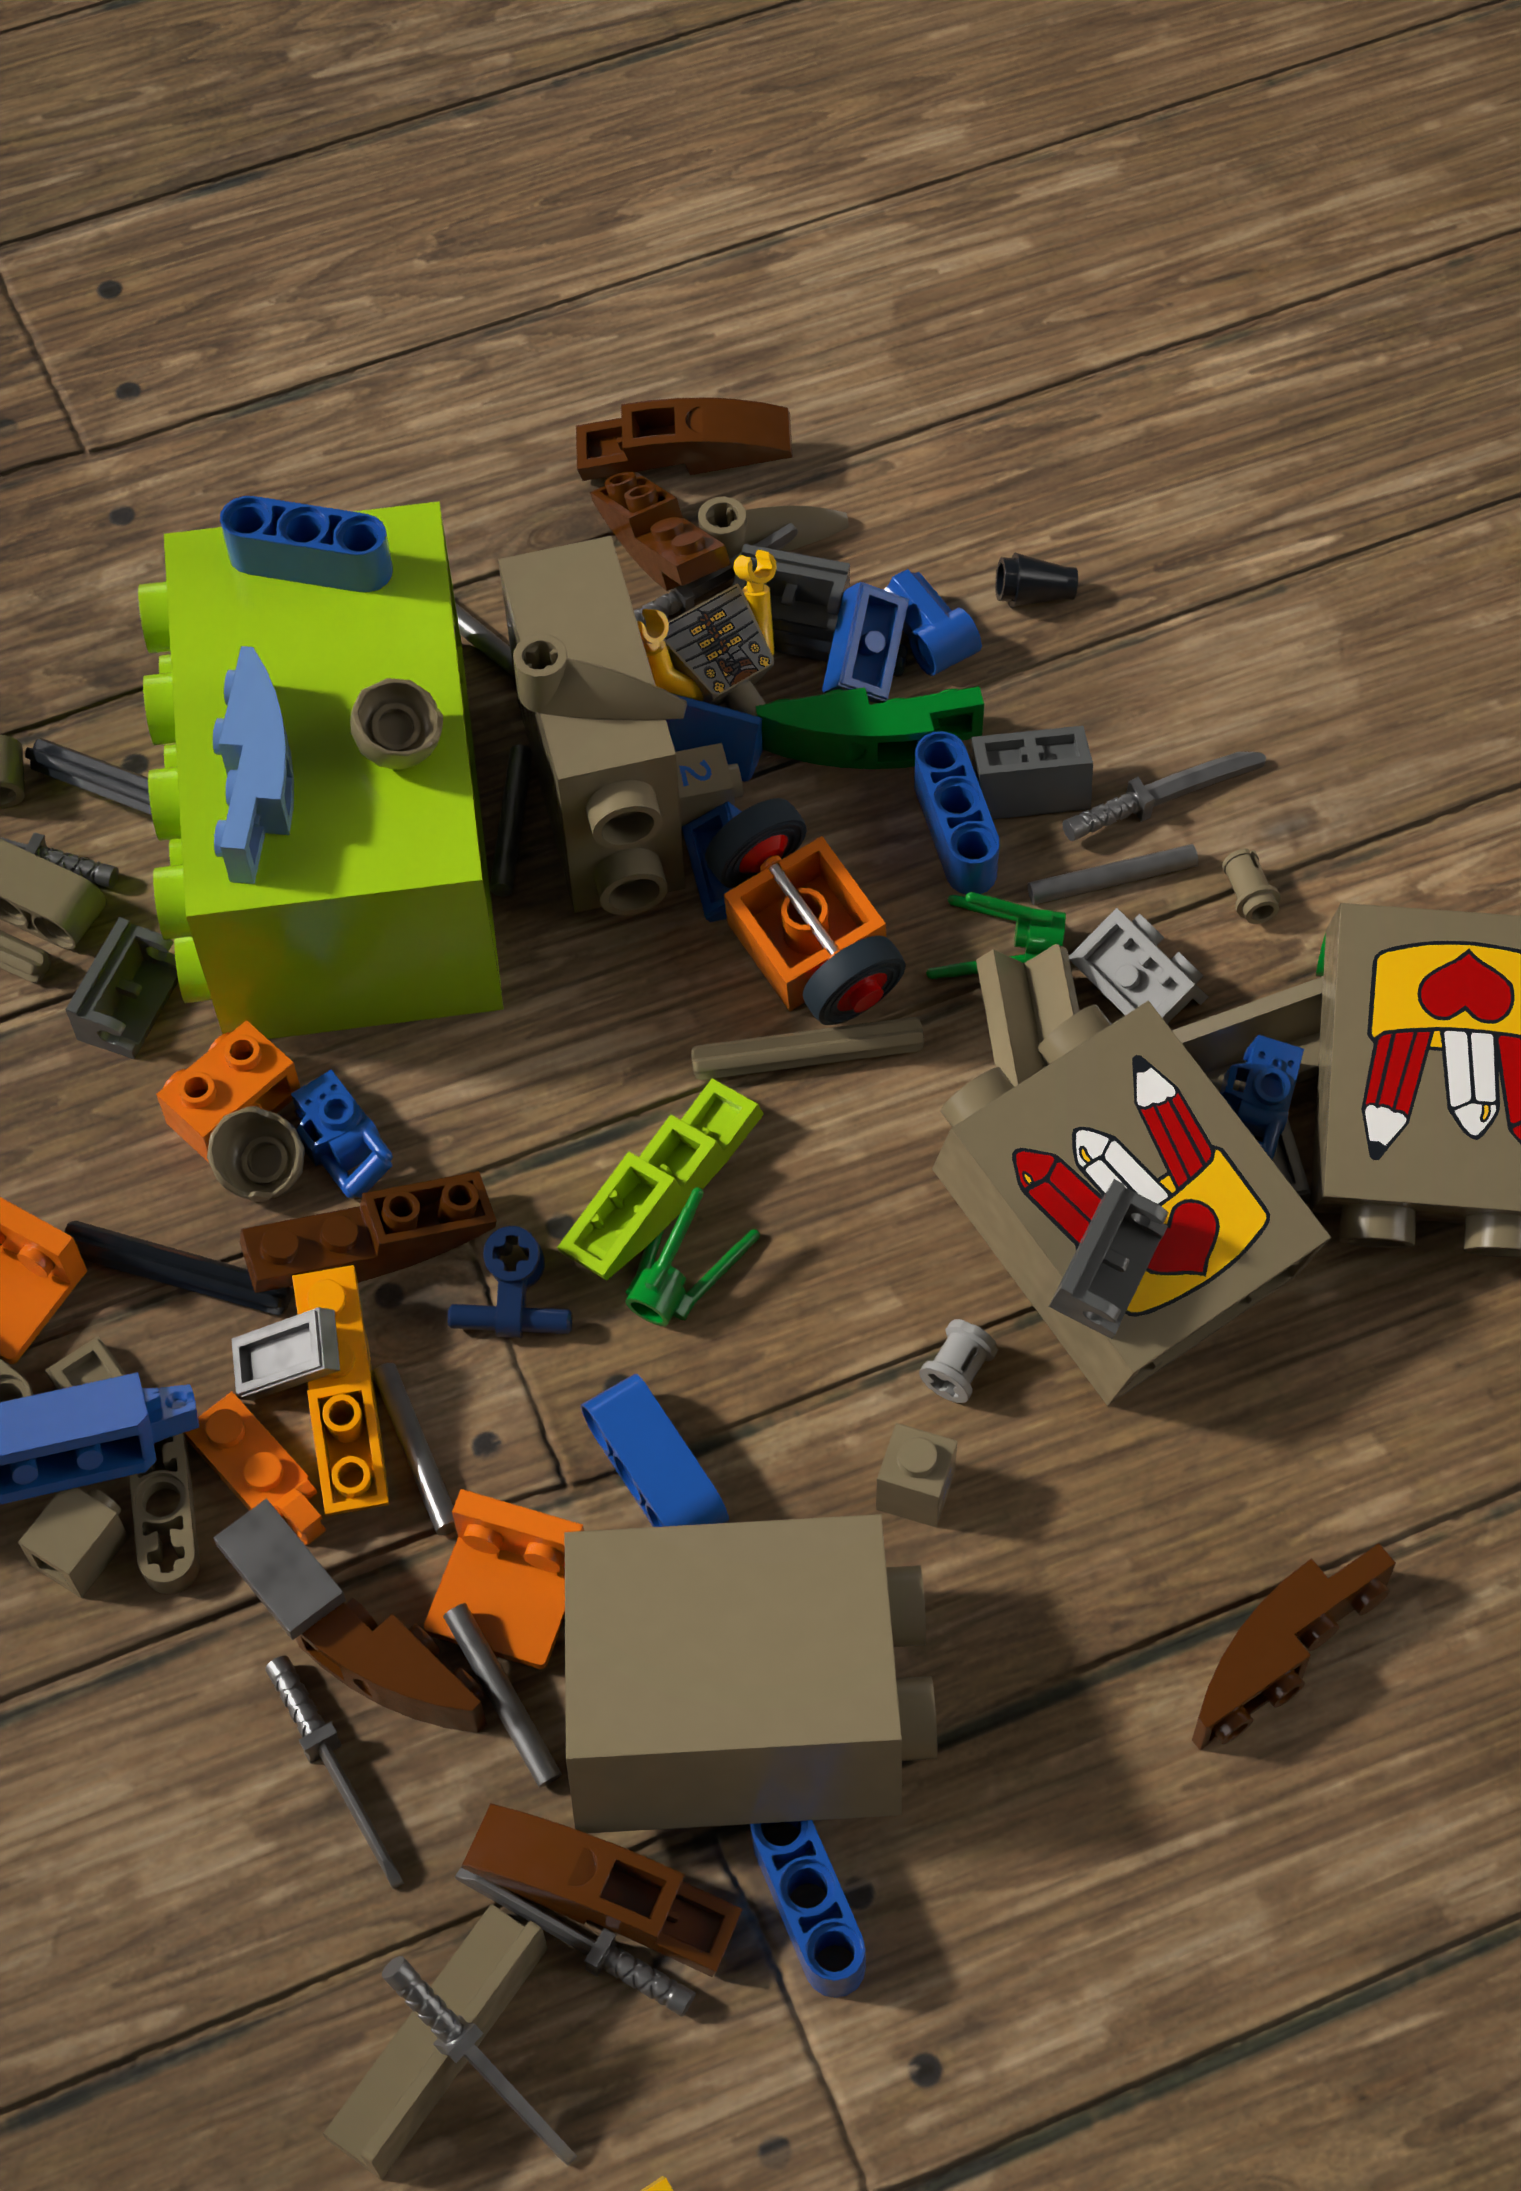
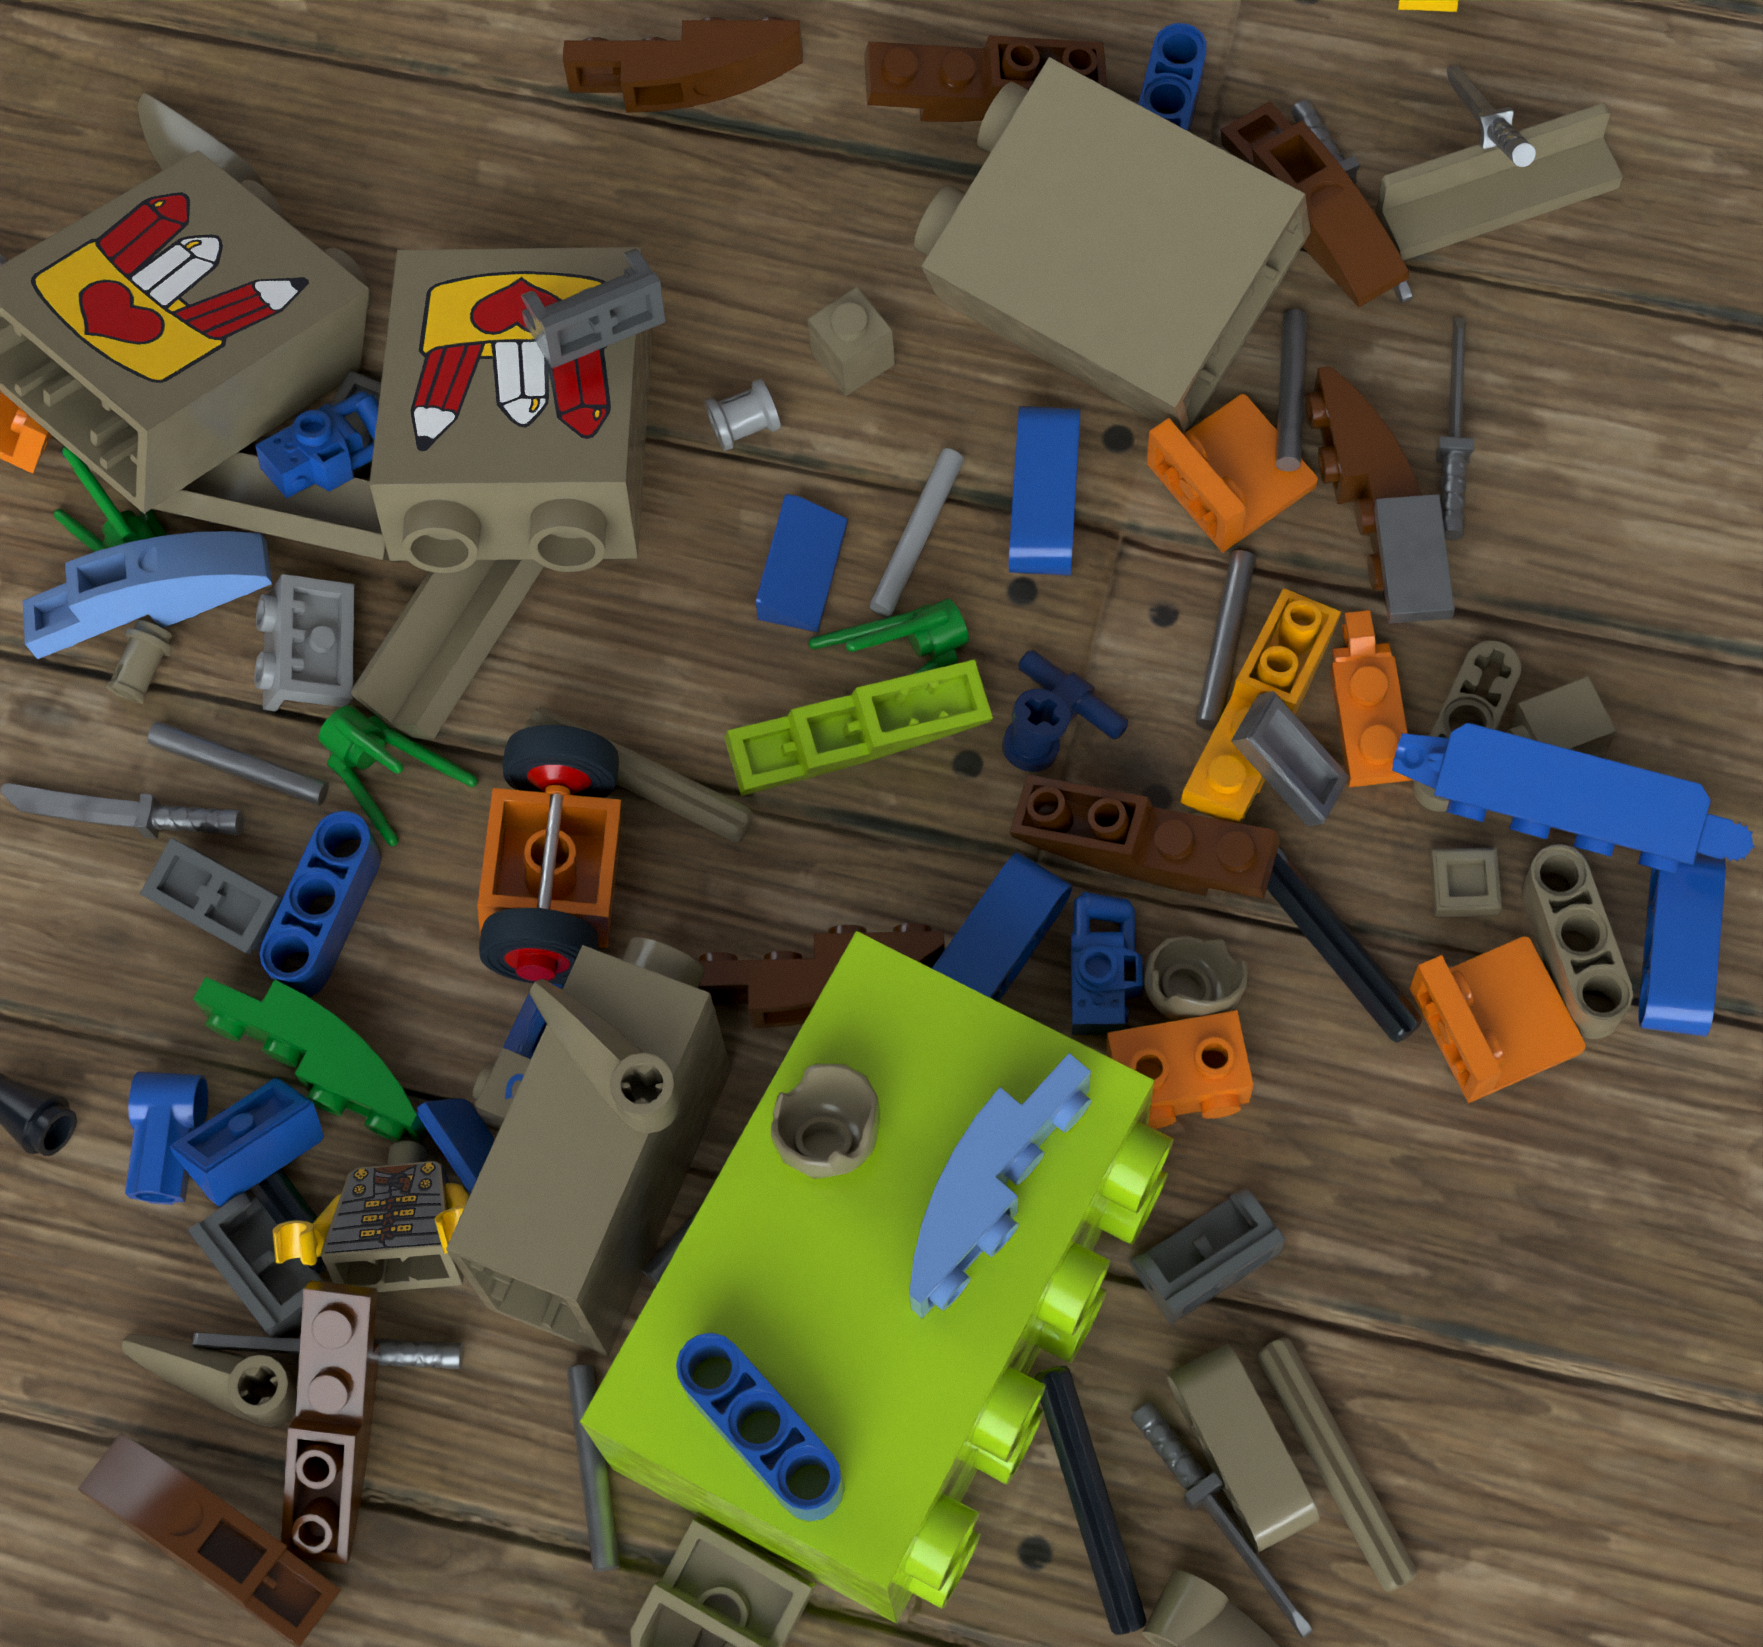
camera: 140 degrees left, 10 degrees up
none -> medium blue slope [22,531,272,659]
none -> reddish brown slope [698,923,945,1029]
none -> blue slope [756,494,848,632]
none -> reddish brown slope [864,35,1107,122]
none -> light grey bar [869,448,964,617]
none -> blue beam [932,852,1073,1002]

